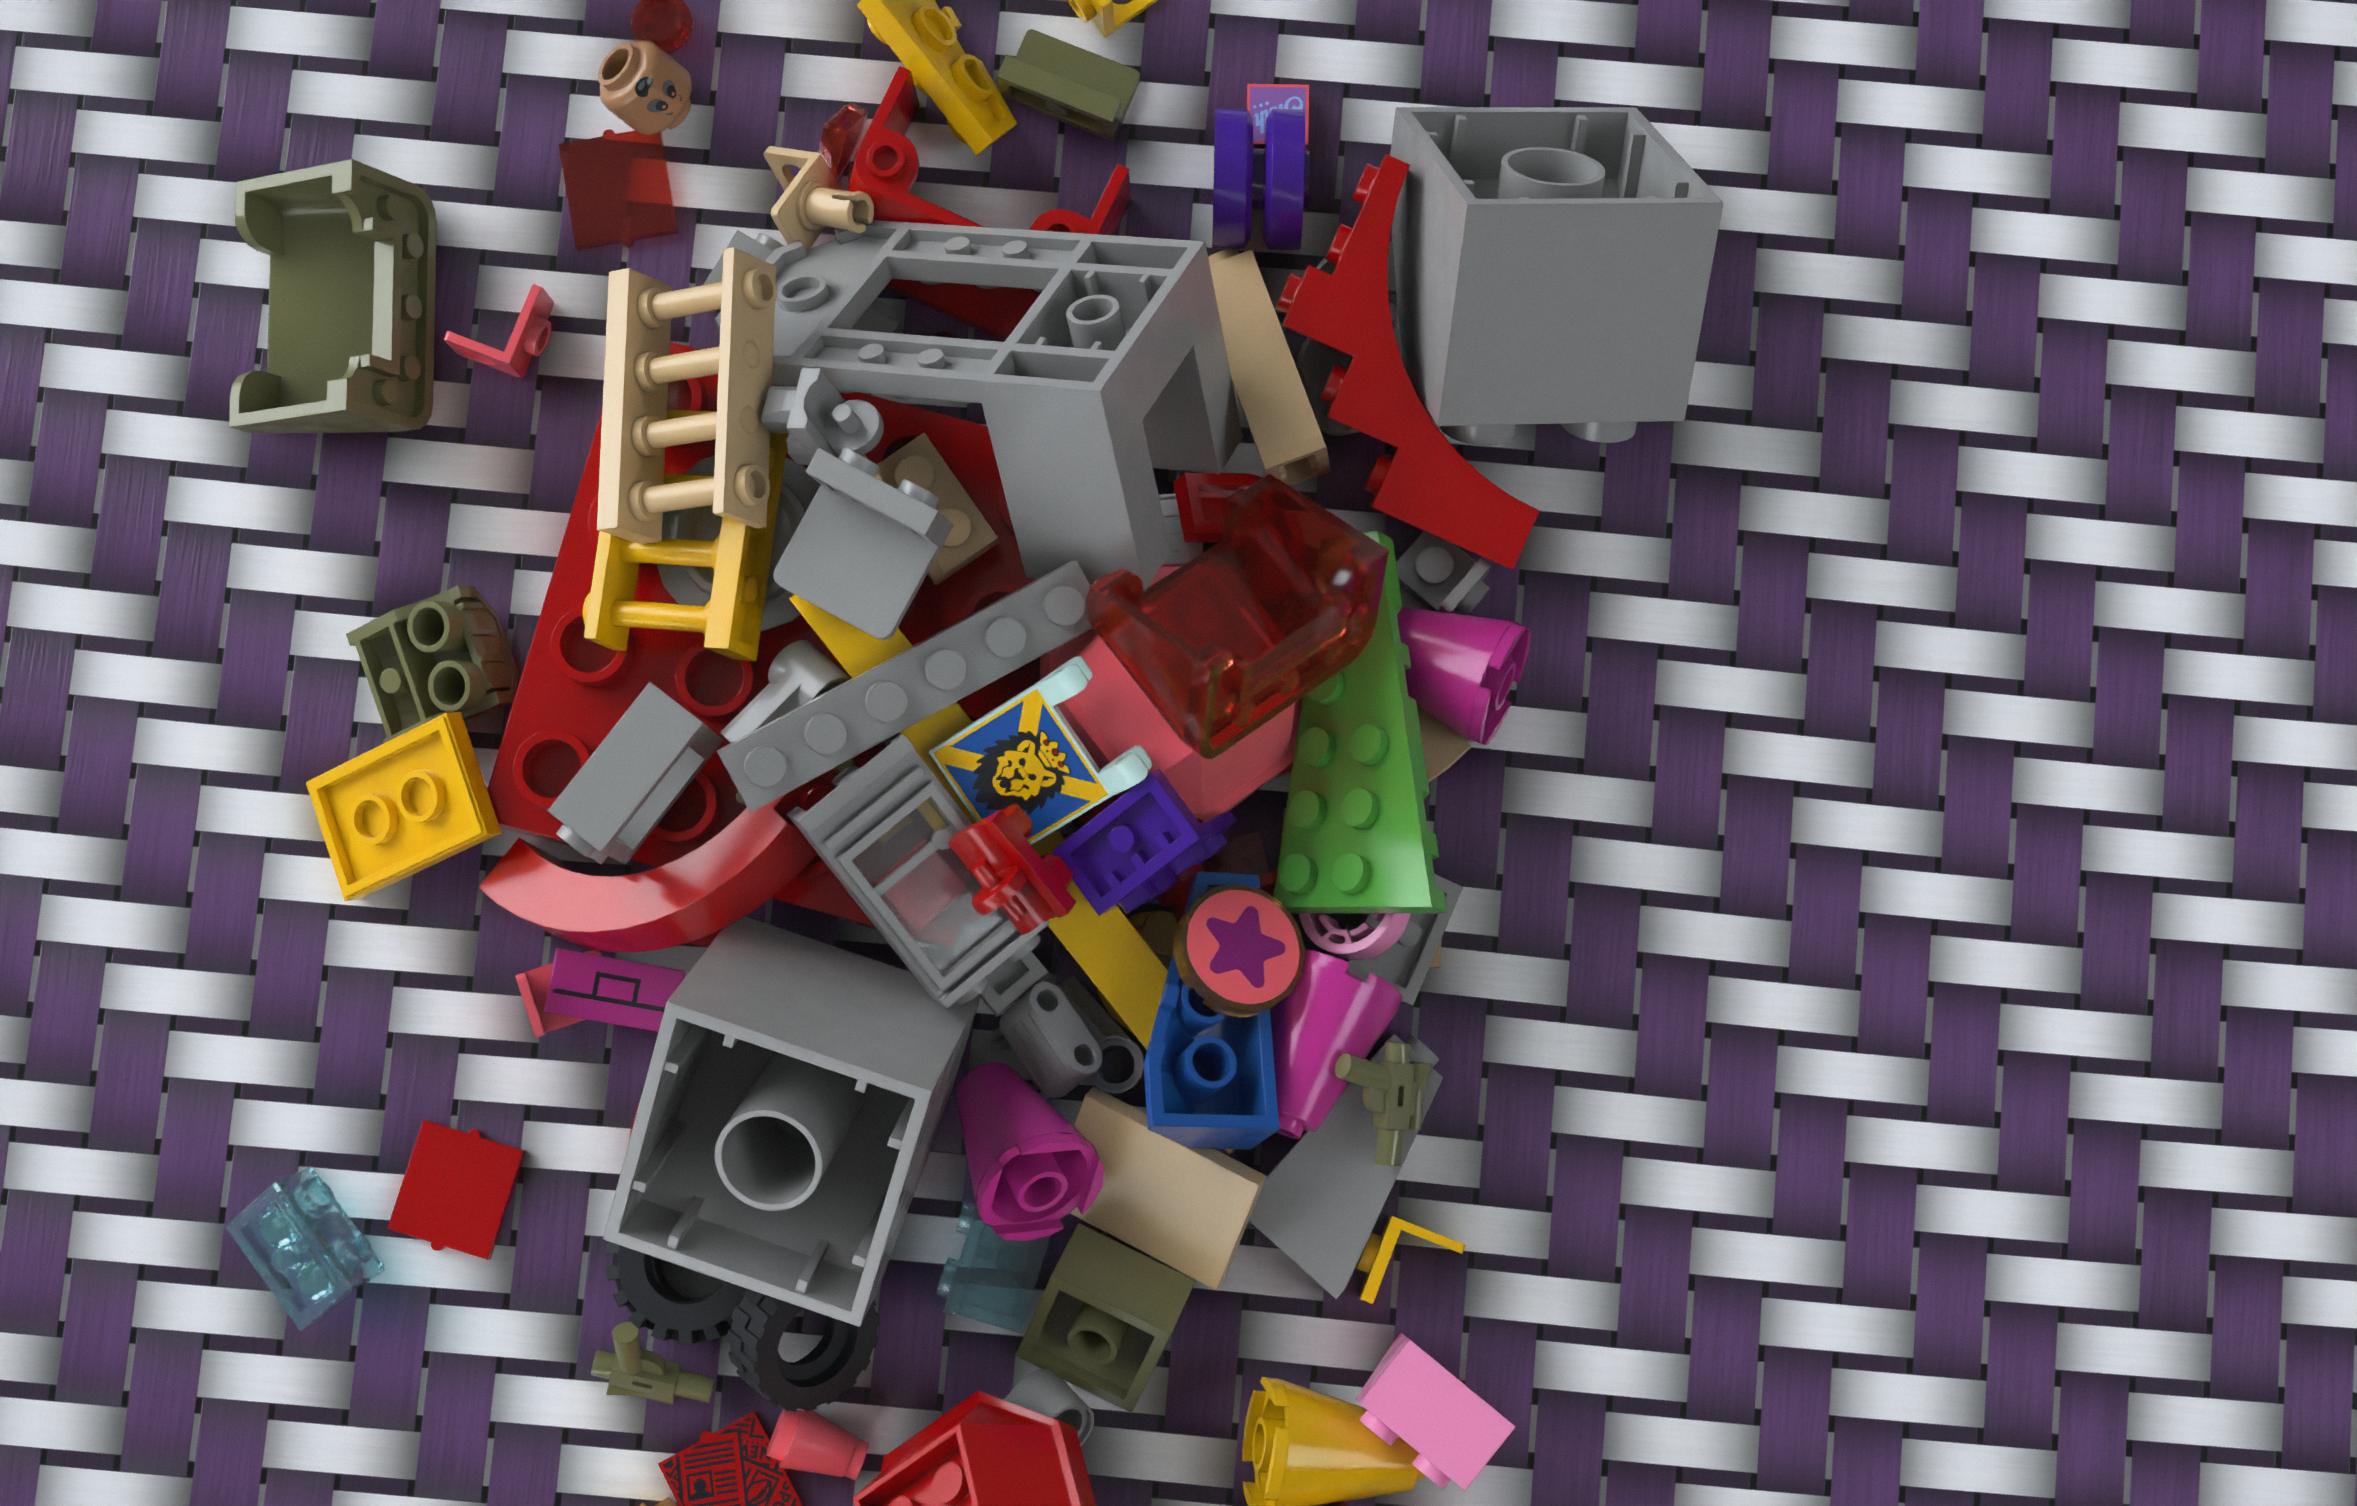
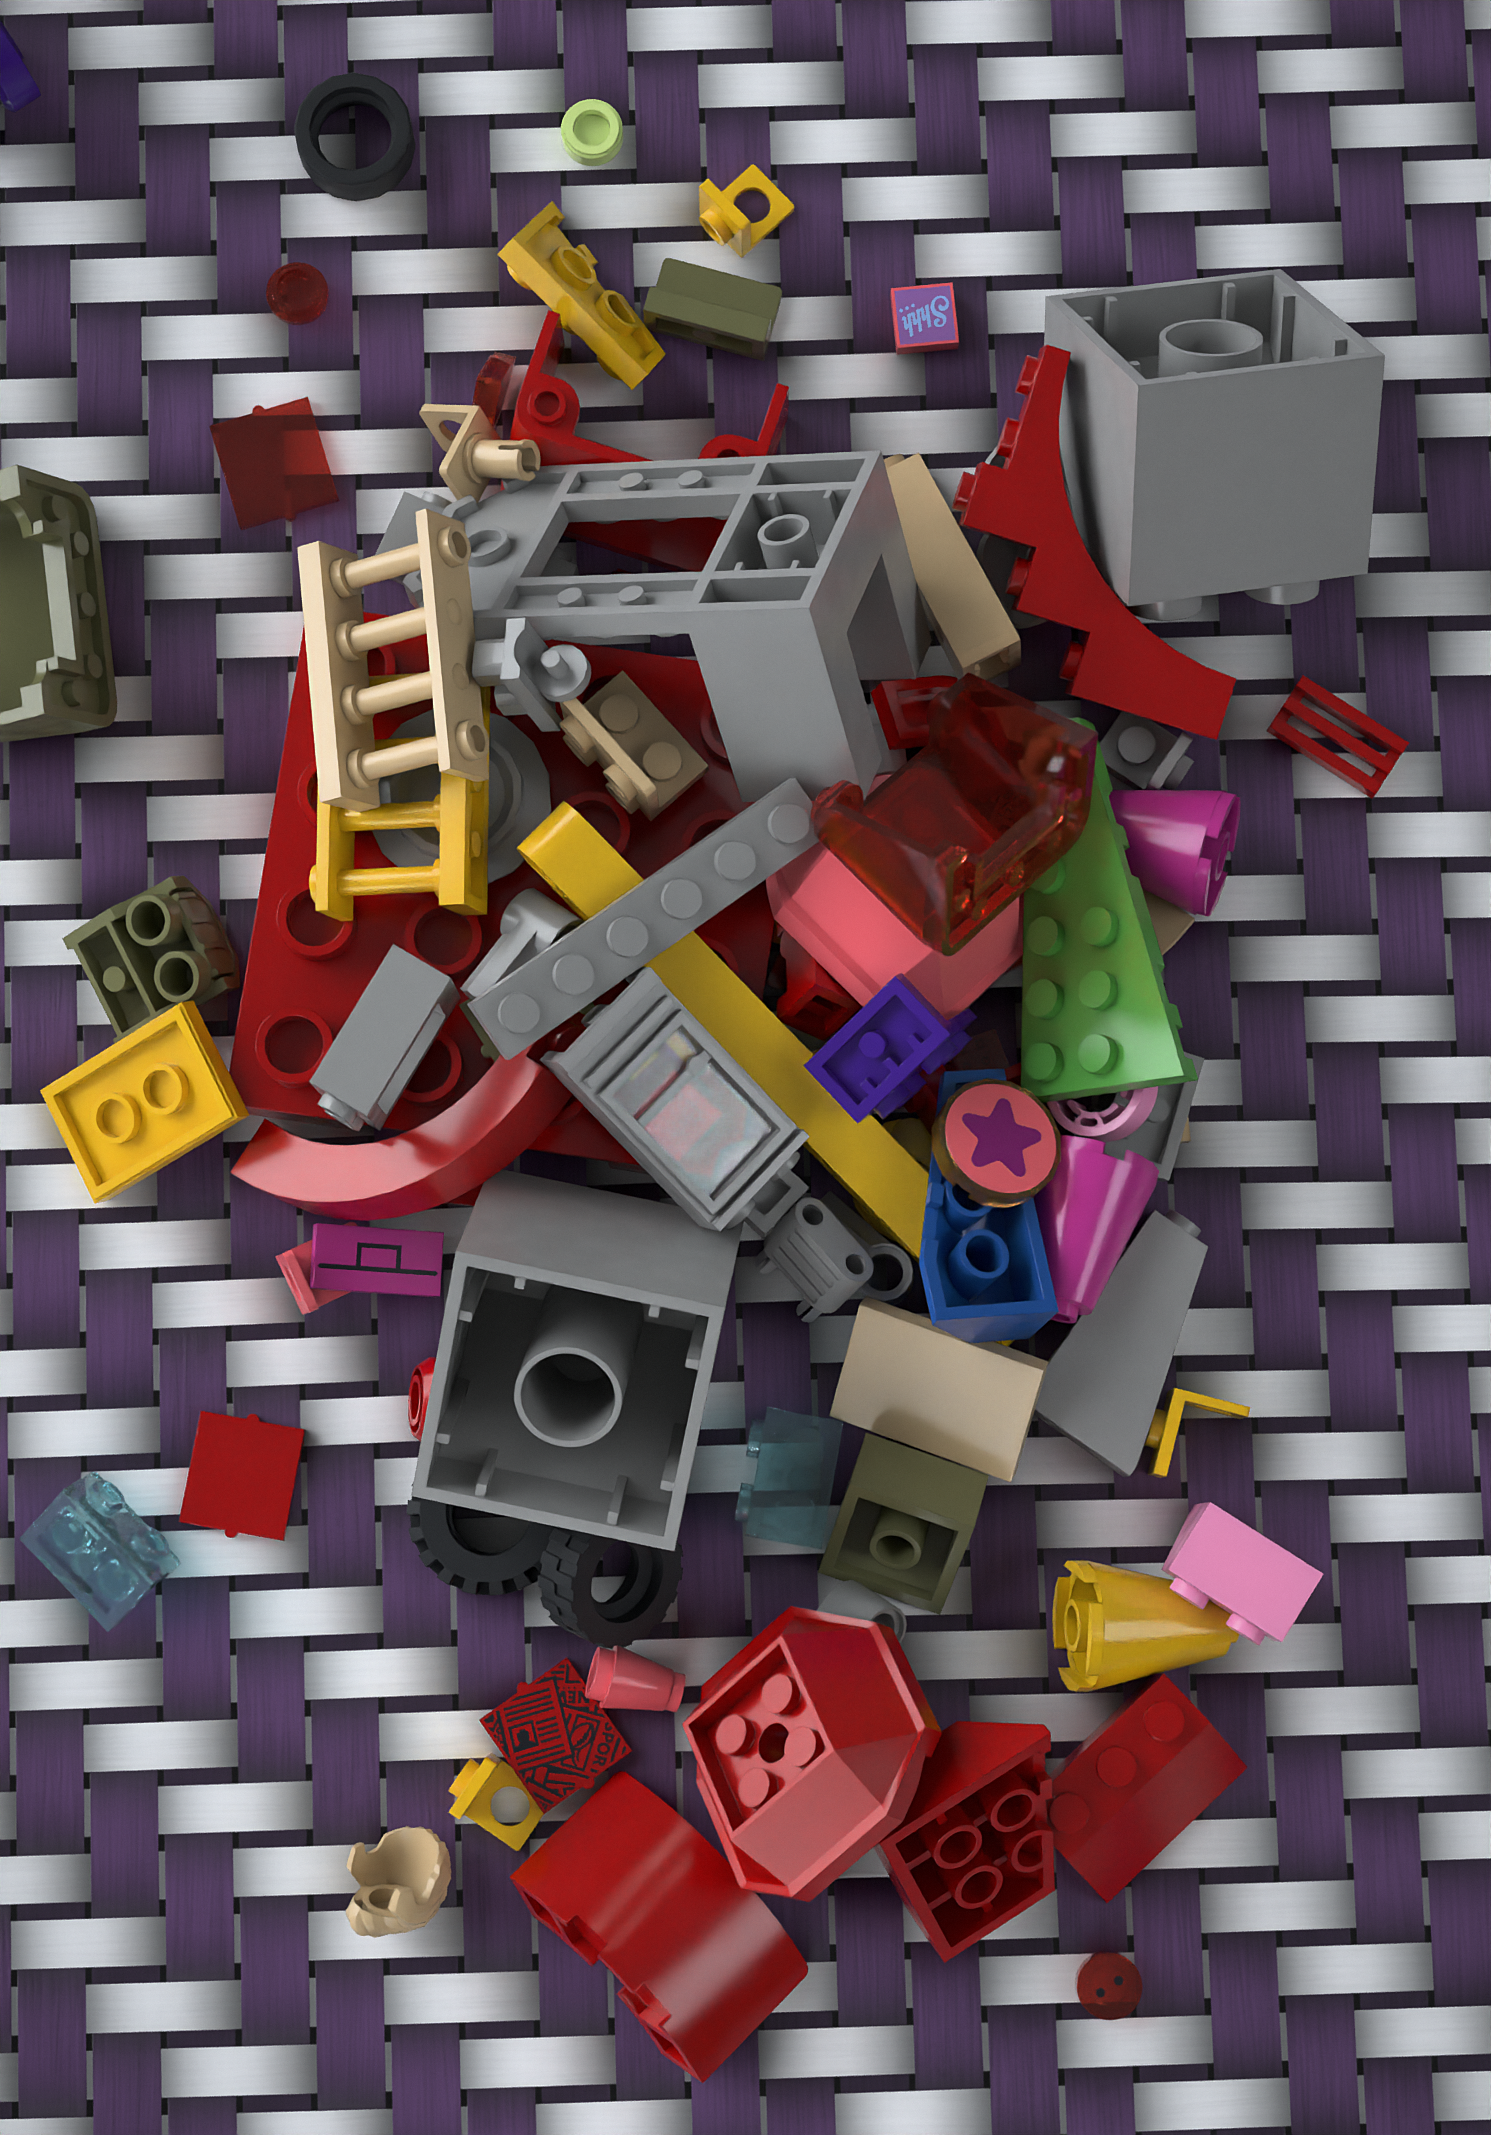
camera: 10 degrees left, 0 degrees up
coral bracket [443,284,554,379] -> none
olive piece [591,1322,716,1405] -> none
medium nougat head [598,41,692,135] -> none
light grey bracket [773,448,953,640] -> none
flag [928,656,1153,845] -> none
red hips [948,804,1077,935] -> none
dark pink cone [956,1062,1104,1241] -> none
dark purple wheel [1212,108,1310,250] -> none
olive piece [1335,1041,1433,1166] -> none
none -> red tile [1266,675,1409,799]

